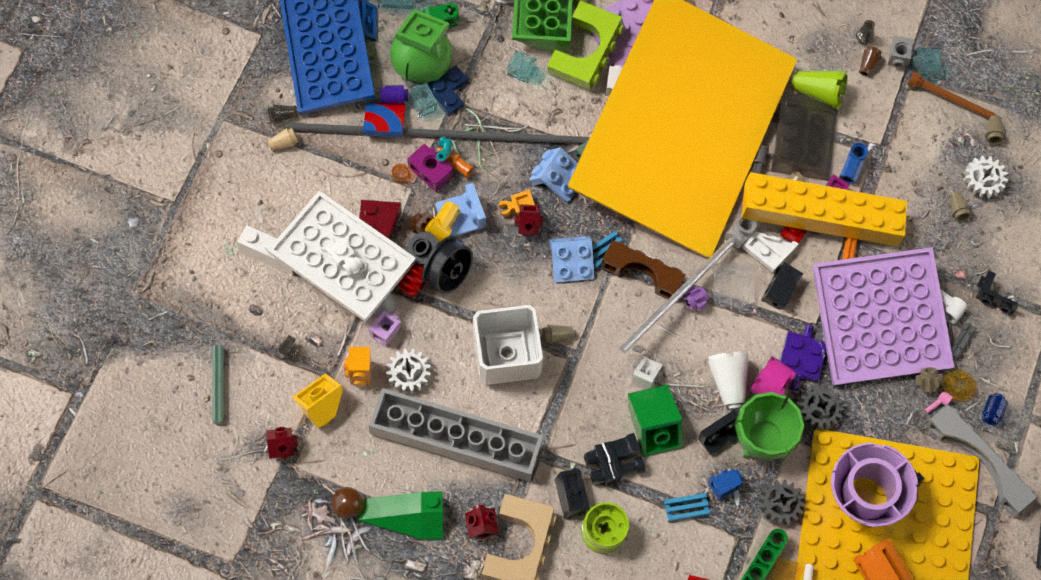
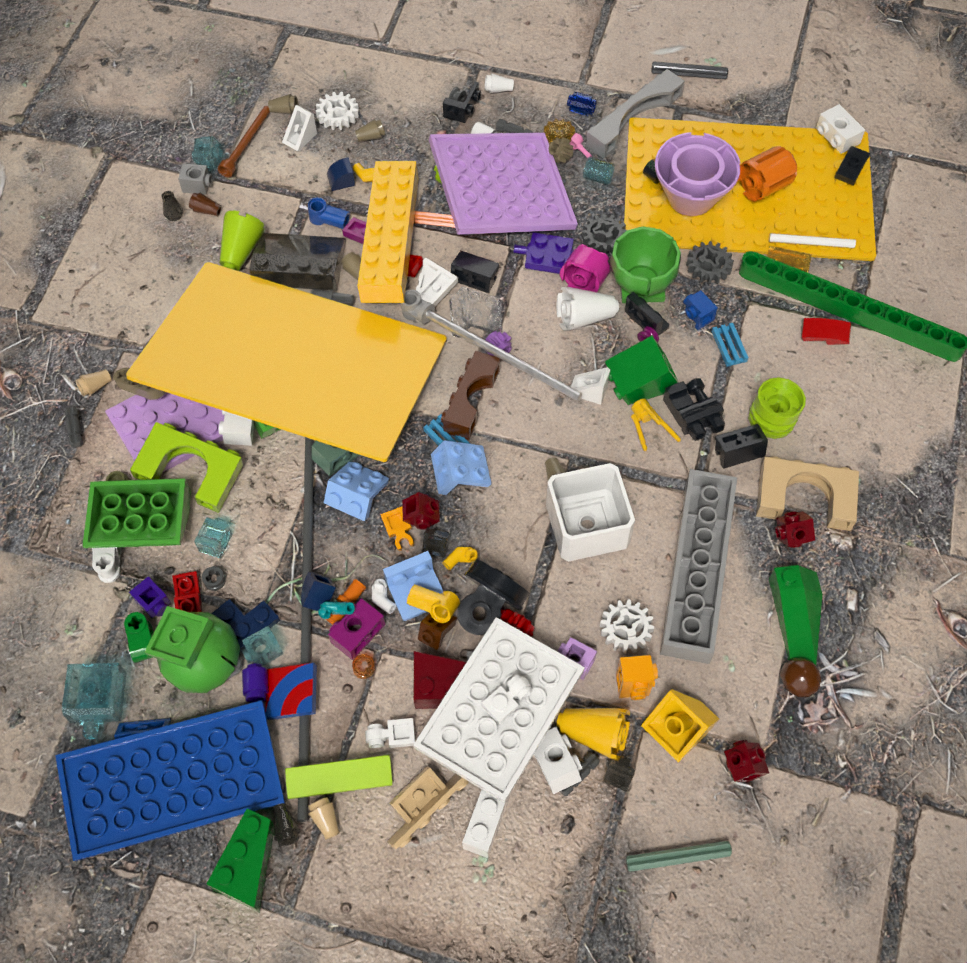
camera: 90 degrees left, 5 degrees down
none -> dark purple brick [129,576,171,619]
none -> red slope [172,571,202,612]
none -> dark grey bush [202,566,226,591]
none -> green wedge [206,809,275,913]
none -> white slope [282,105,317,151]
none -> lime slope [285,755,393,799]
none -> dark blue brick [301,571,336,611]
none -> dark blue brick [327,157,355,191]
none -> yellow arm [352,163,374,182]
none -> white plate [365,718,415,748]
none -> white arm [371,579,396,614]
none -> tan bracket [387,766,469,849]
none -> clear smoke tile [422,527,450,558]
none -> yellow arm [442,547,478,570]
none -> dark grey bush [449,87,466,102]
none -> white cone [484,73,514,93]
none -> white brick [534,727,582,794]
none -> yellow cone [556,708,630,761]
none -> dark grey axle [559,752,600,796]
none -> clear light blue piece [583,157,615,185]
none -> yellow plant [631,399,681,451]
none -> magenta bush [637,326,659,342]

